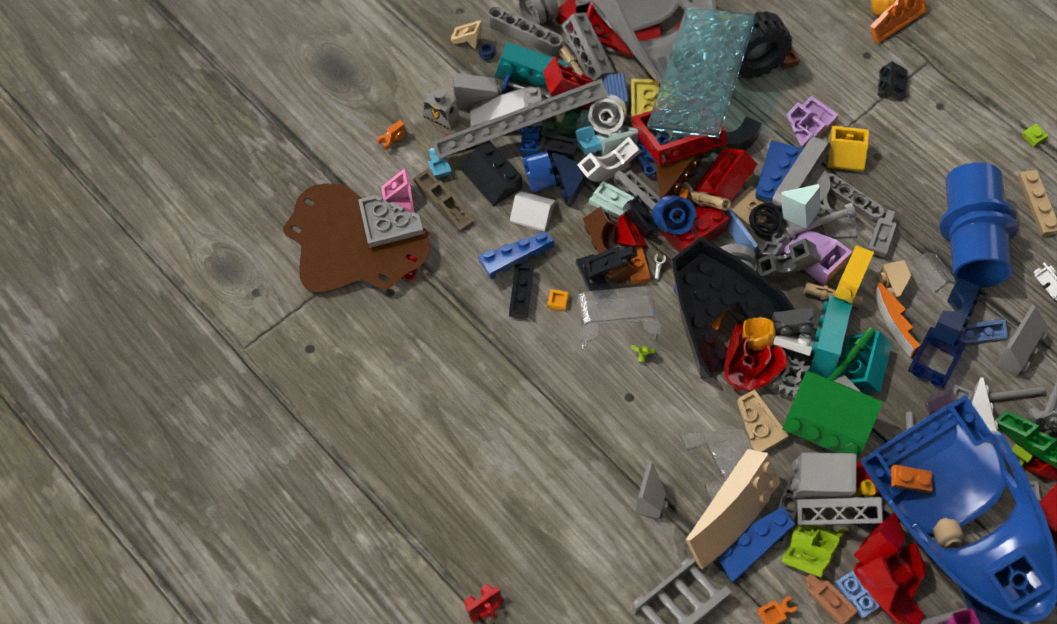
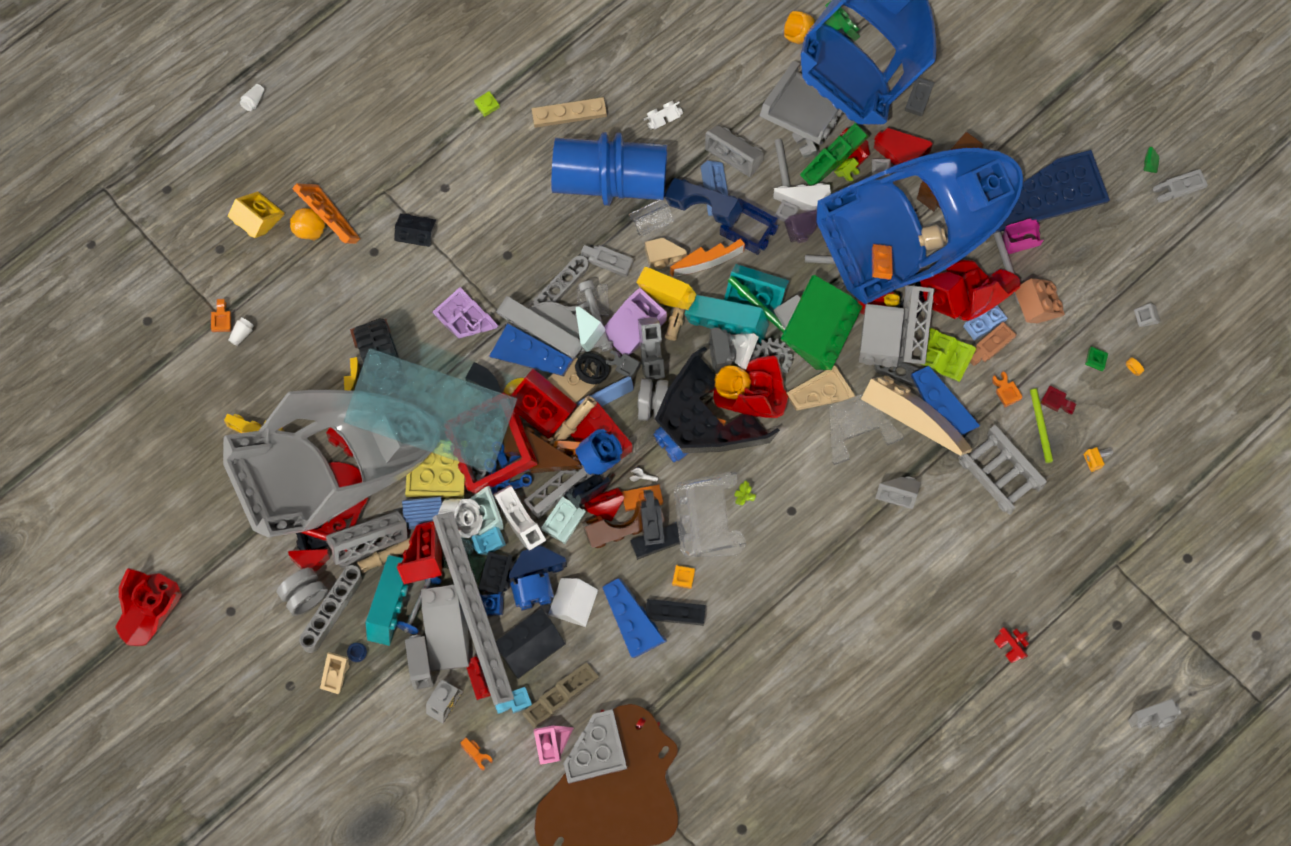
camera: 90 degrees left, 10 degrees up
yellow slope [827,126,869,172] -> none

